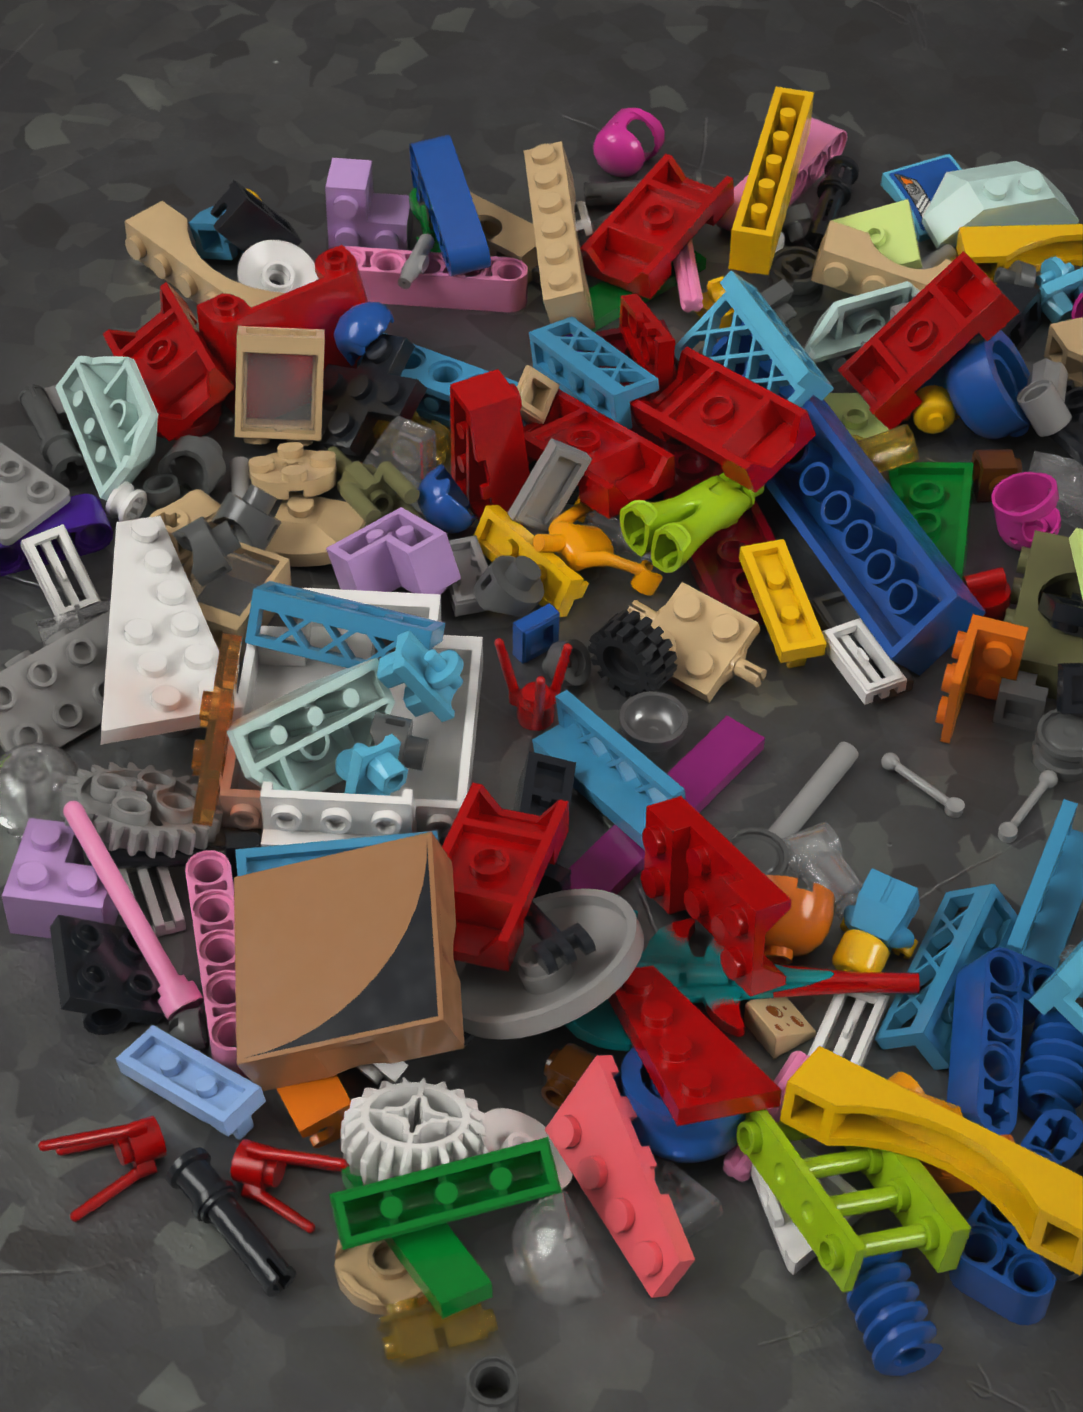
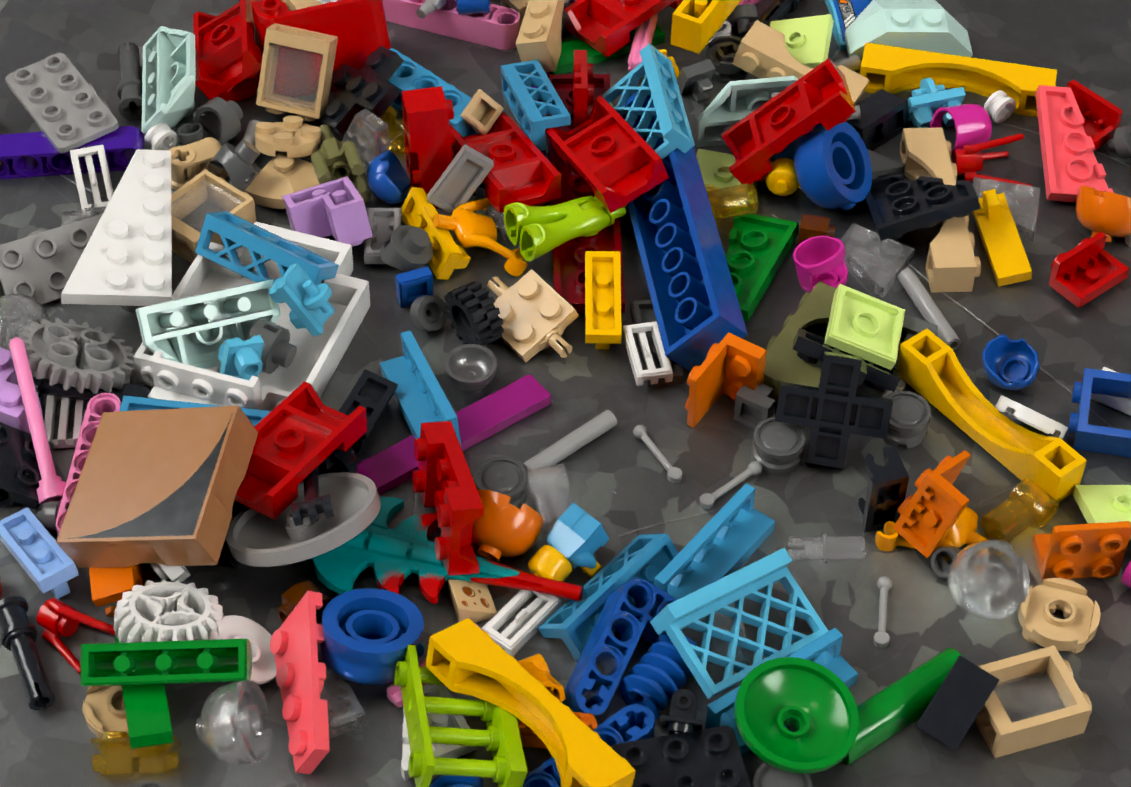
camera: 15 degrees right, 0 degrees up
dark grey piece [172,516,242,587] -> none
clear orange wing [191,633,242,827] -> none
blue hair [333,302,394,366] -> none
red plant [494,638,572,731] -> none
red wing [608,965,782,1126] -> none
red piece [962,567,1011,621] -> none
dark grey tile [994,260,1036,288] -> none
light grey piece [1017,358,1072,436] -> none

